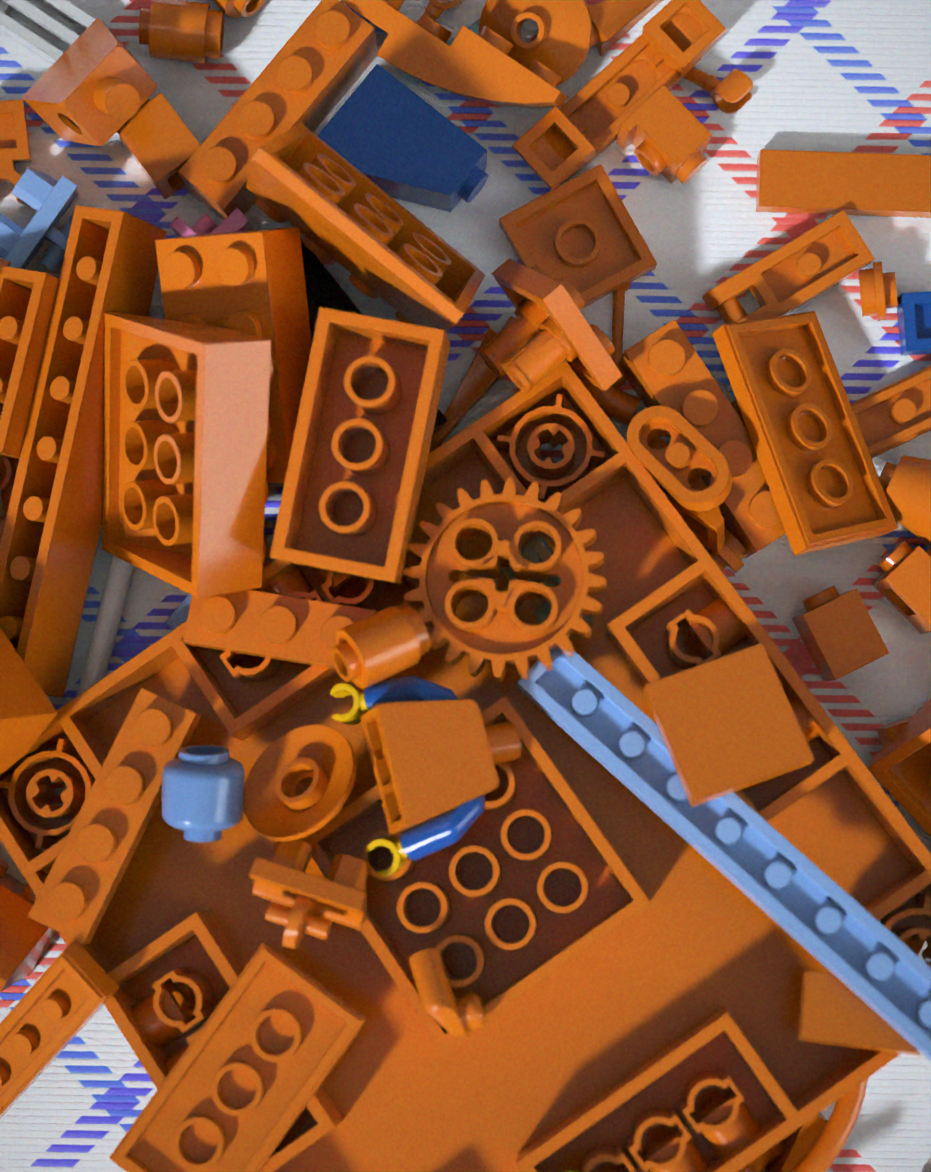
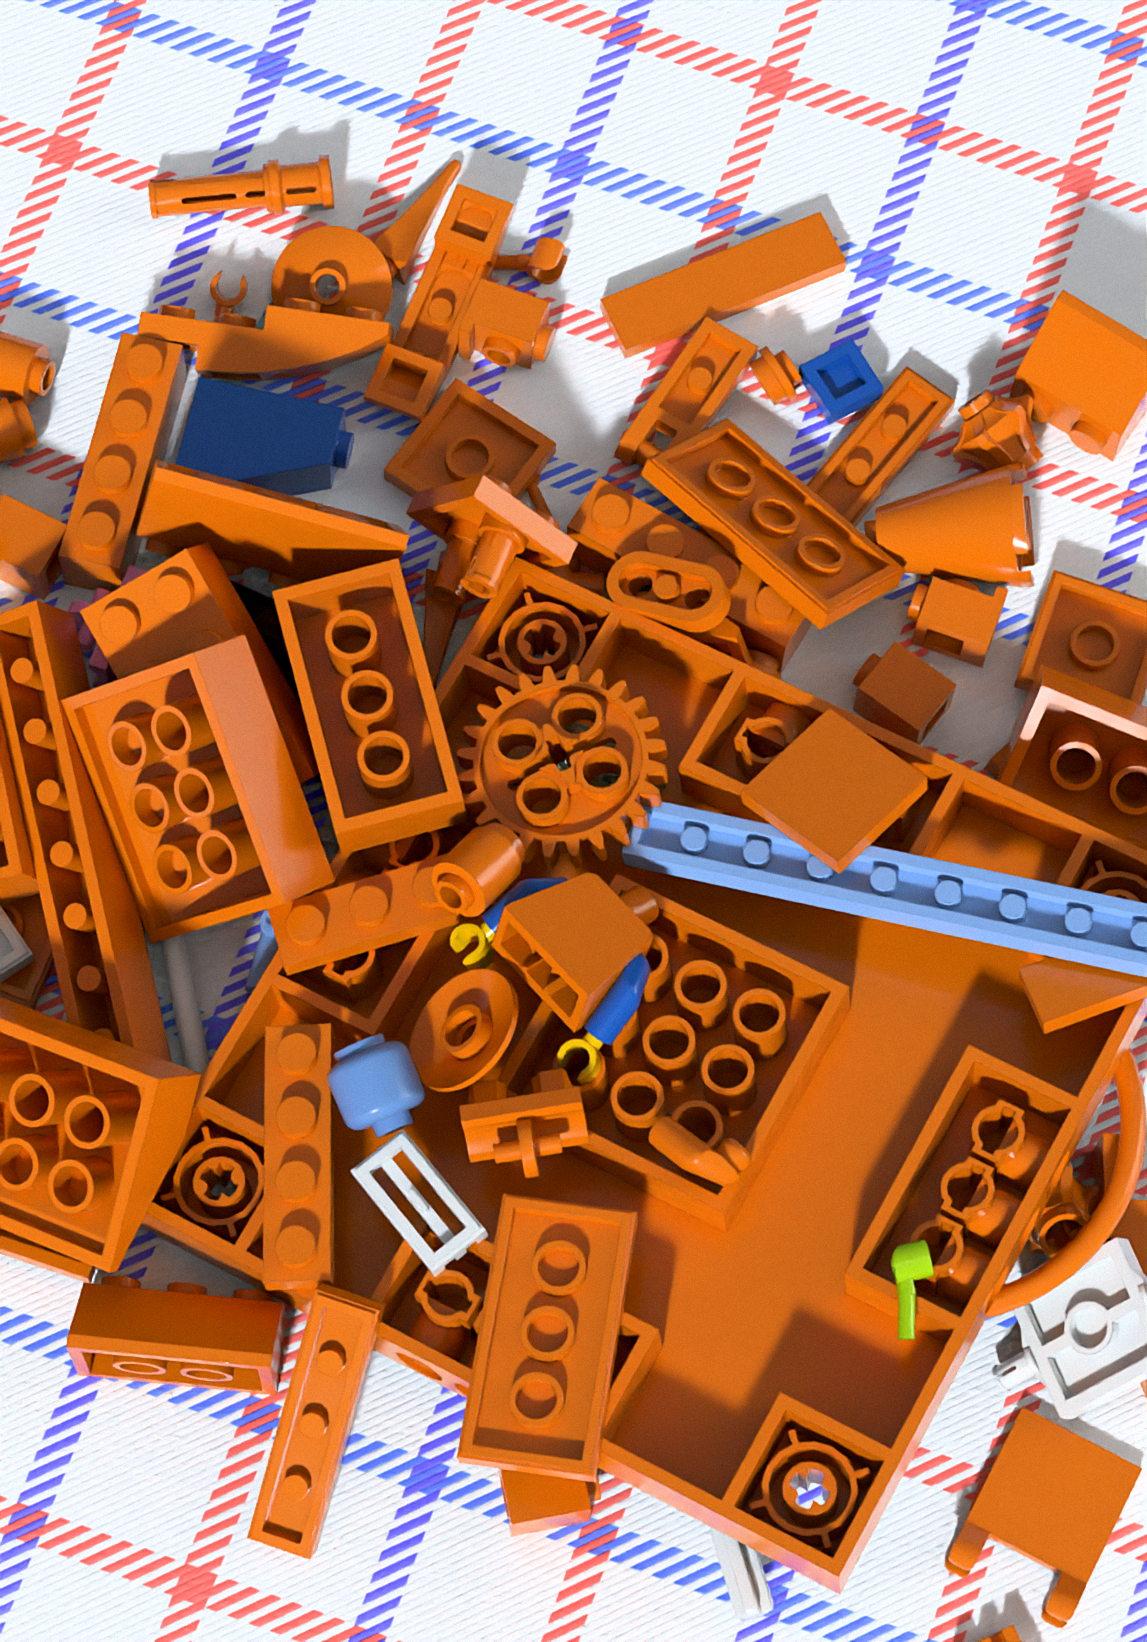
camera: 30 degrees left, 15 degrees down
none -> white tile [351,1129,488,1277]

